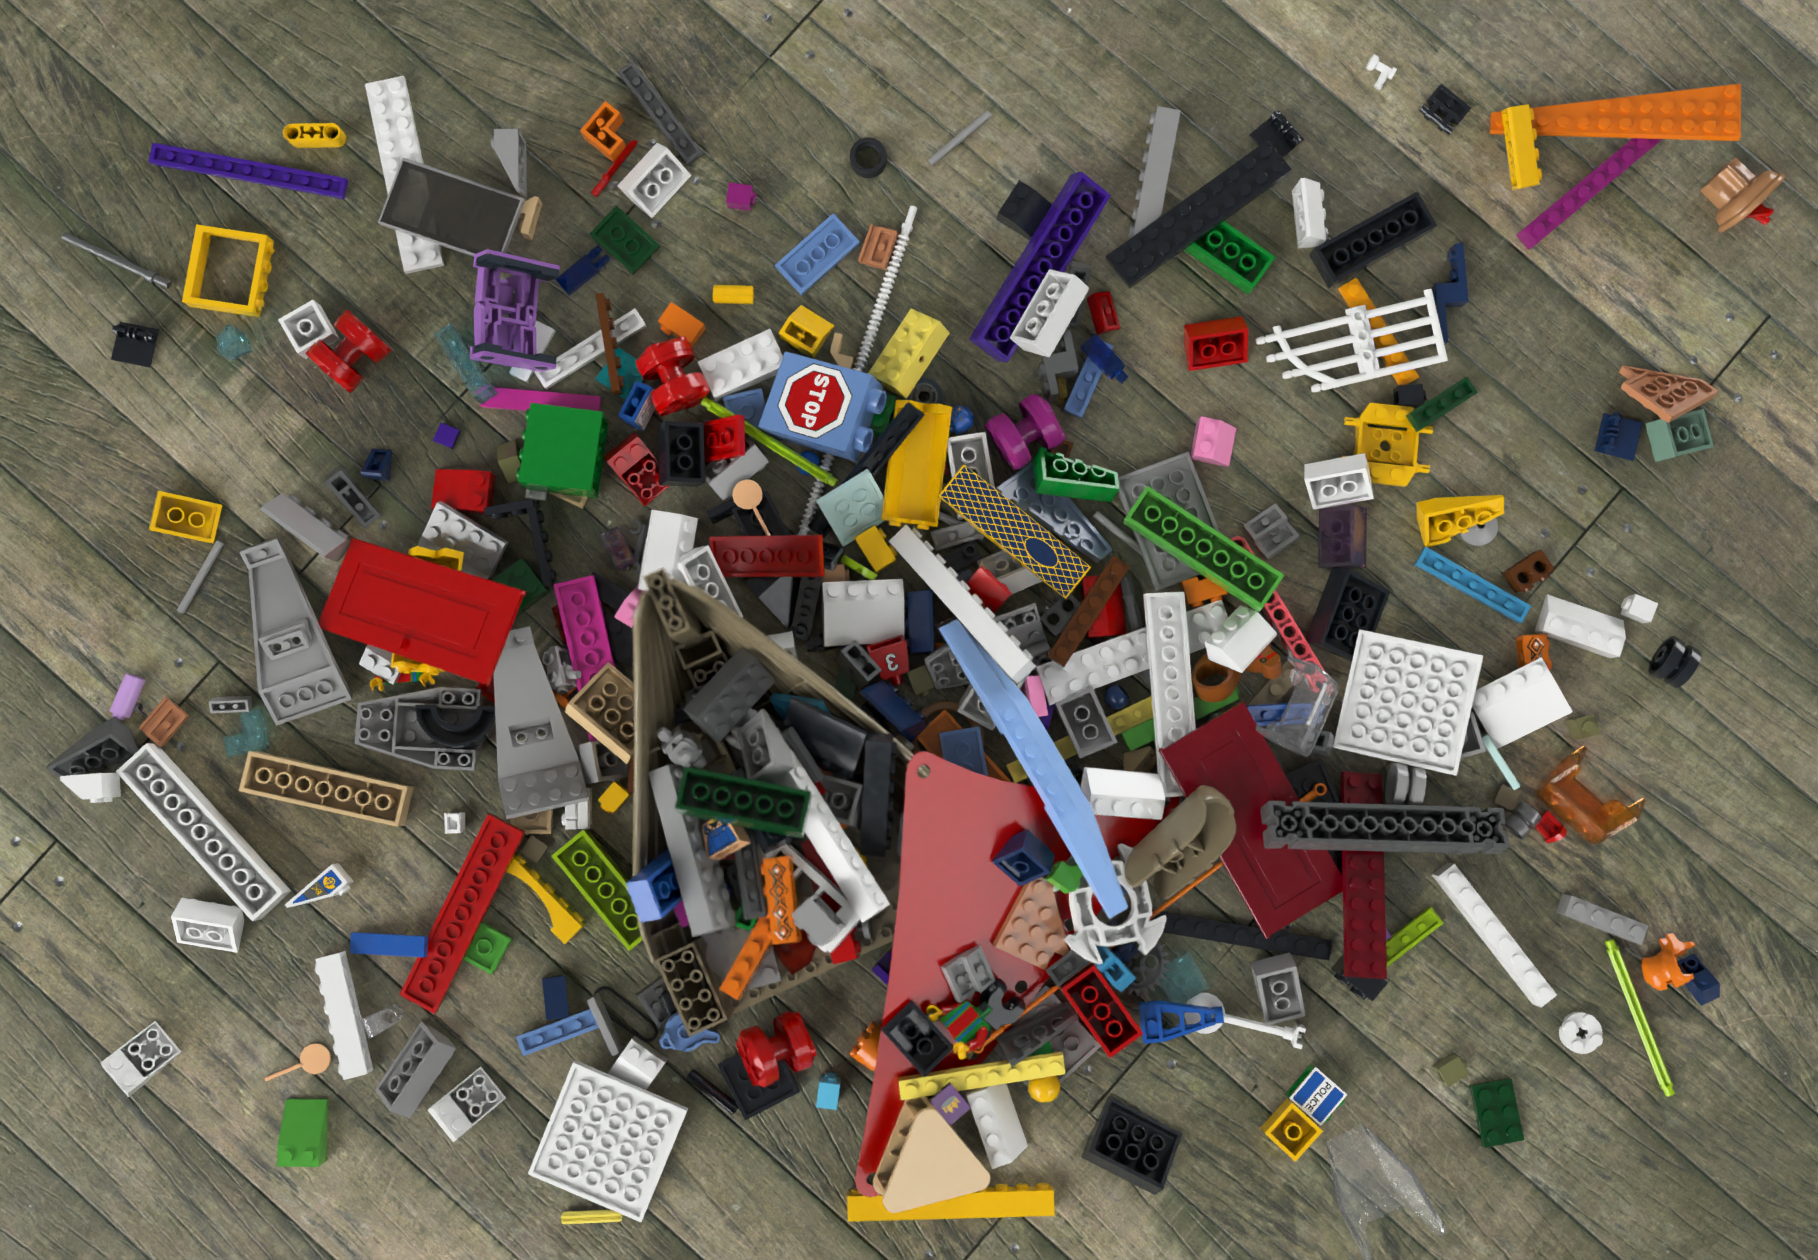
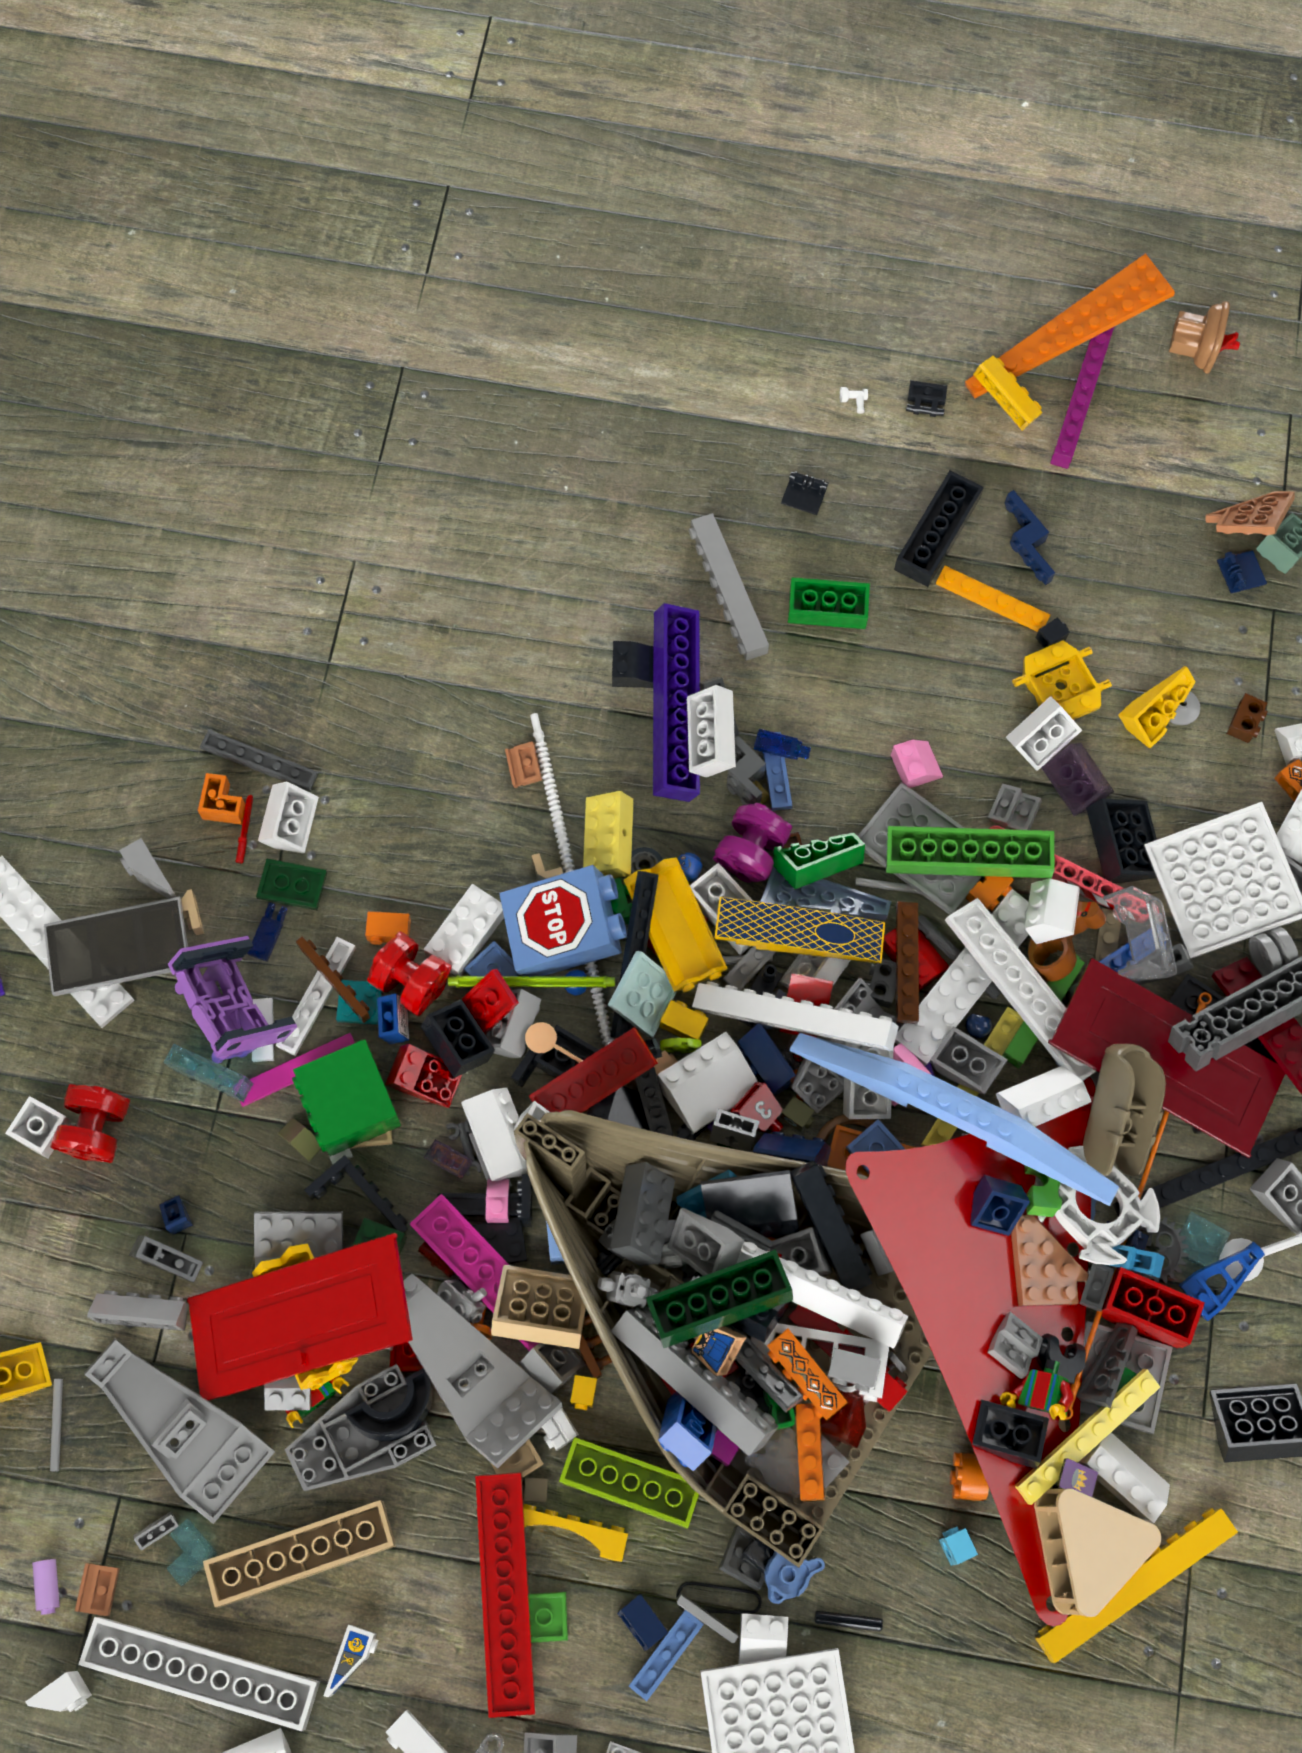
camera: 30 degrees left, 15 degrees down
dark grey wedge [46,717,139,778] -> none
blue tile [350,932,428,957] -> none
red slope [431,469,496,514] -> none
dark purple tile [433,423,461,449] -> none
white tile [444,812,466,834] -> none
yellow axle [713,285,754,304] -> none
black plate [718,1035,800,1120] -> none
magenta brick [726,182,757,211] -> none
red wheel [736,1011,817,1088] -> none
medium blue plate [775,213,860,296] -> none
yellow slope [779,305,835,359] -> none
black tyre [849,137,887,178] -> none
dark purple panel [872,951,892,985] -> none
light grey bar [928,110,992,166] -> none
yellow hair [1028,1076,1061,1102] -> none
red slope [1087,291,1121,335] -> none
black plate [1106,140,1292,289] -> none
tan slope [1123,746,1157,773] -> none
red slope [1184,316,1248,371] -> none
white piece [1255,289,1448,392] -> none
white slope [1292,178,1328,248] -> none
dark green plate [1406,377,1478,432] -> none
dark azure plate [1414,547,1531,624] -> none

